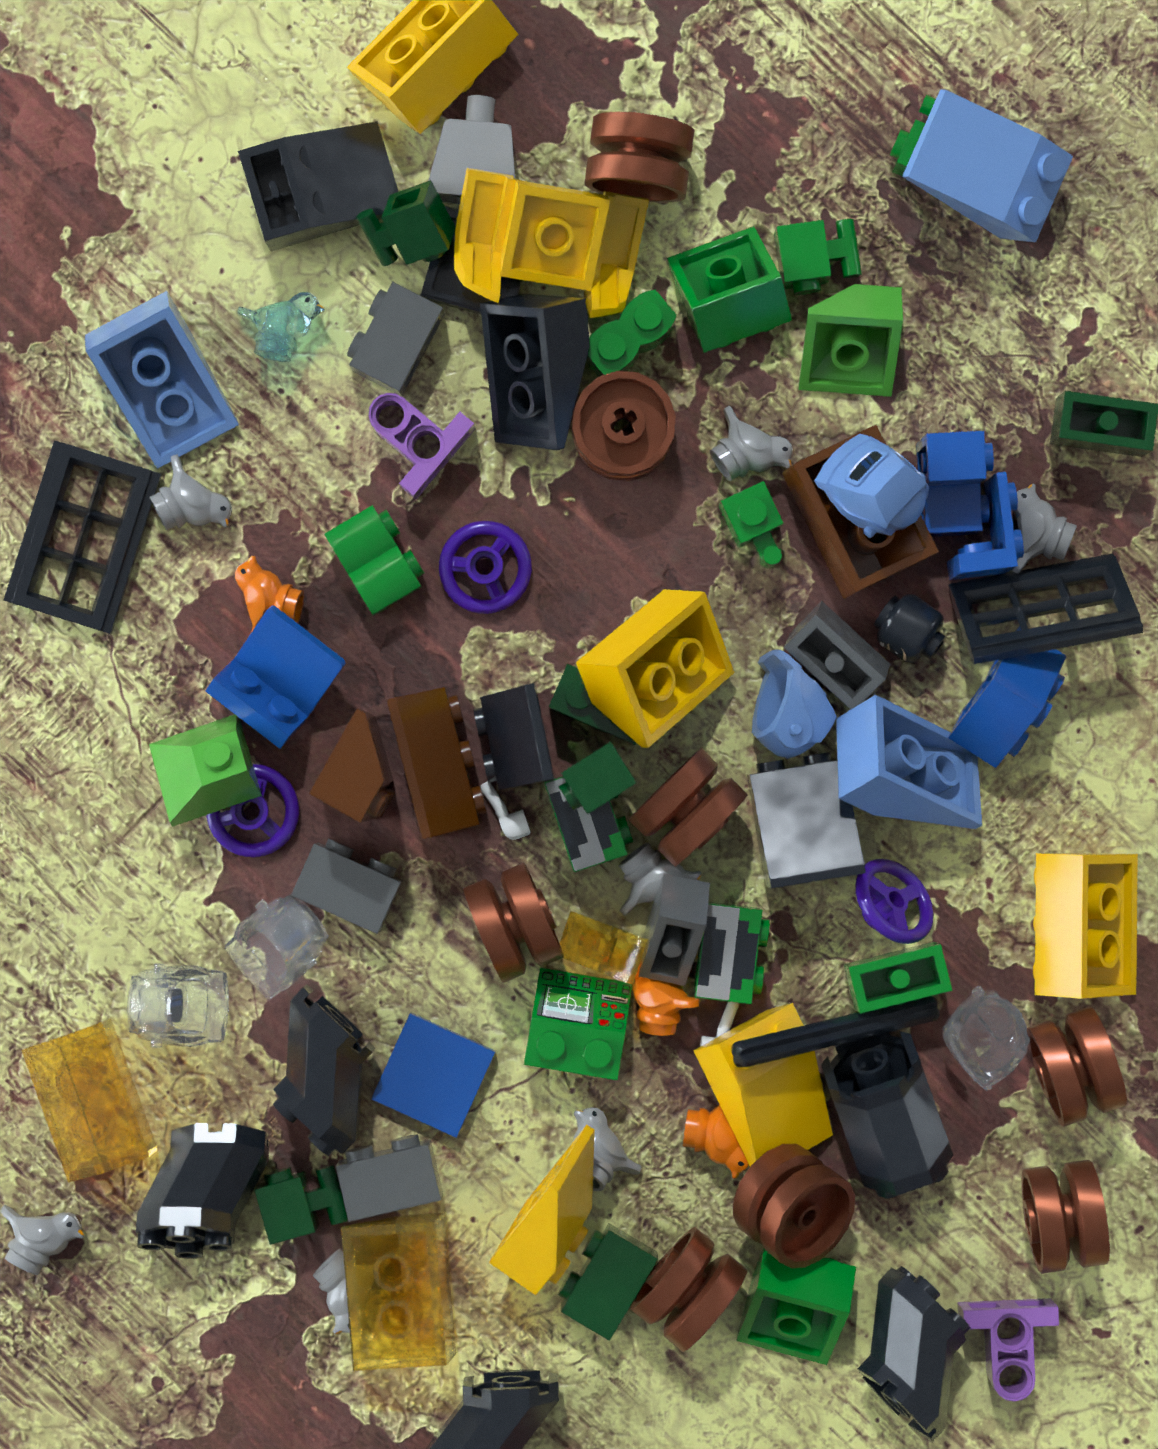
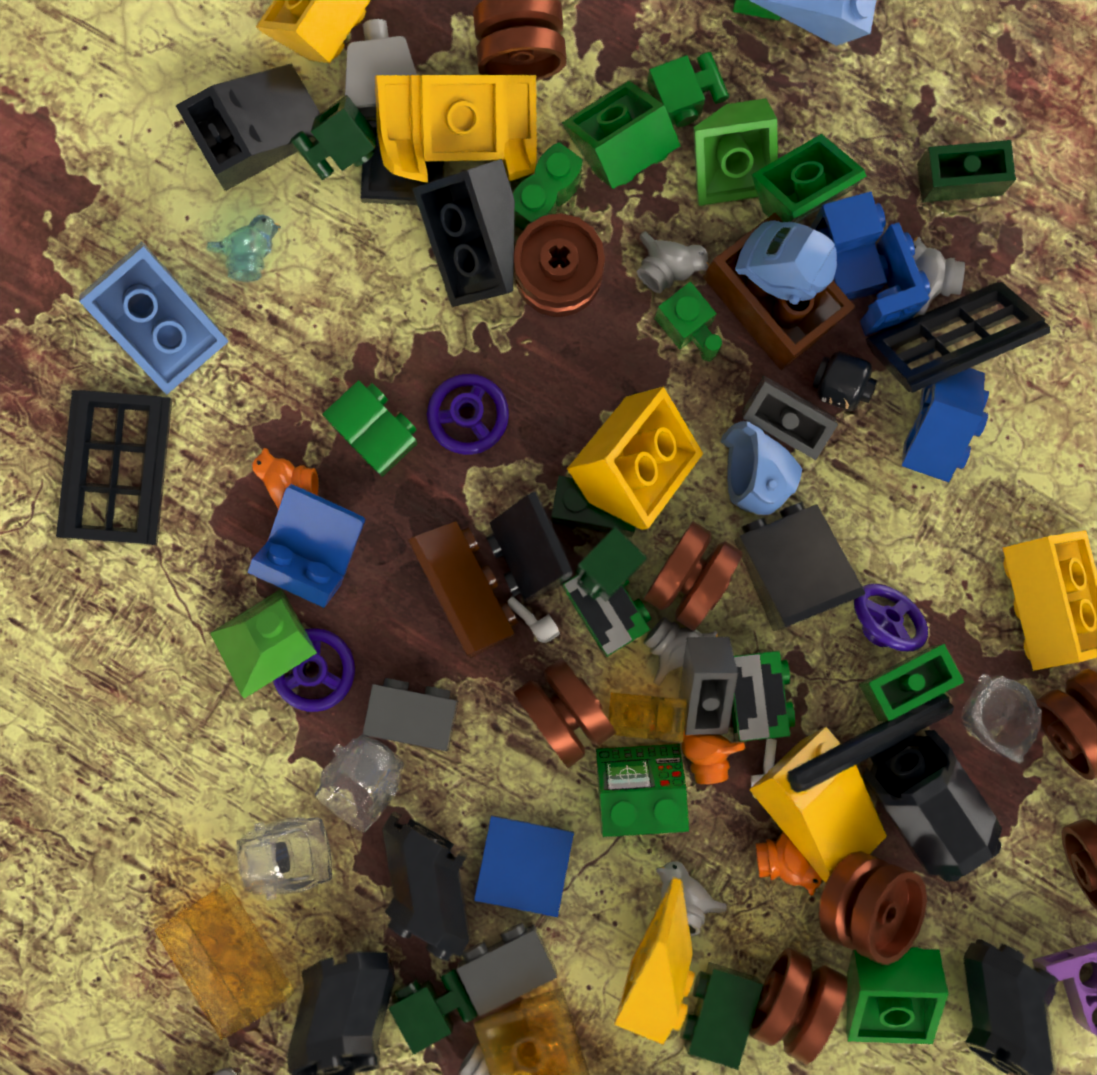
camera: 20 degrees left, 5 degrees down
light grey animal [150,454,232,531] -> none
reddish brown slope [309,709,395,822] -> none
dark grey brick [347,281,445,397] -> none
medium lavender tile [369,393,476,500] -> none
medium blue slope [836,695,982,829] -> none
none -> green slope [751,134,866,223]

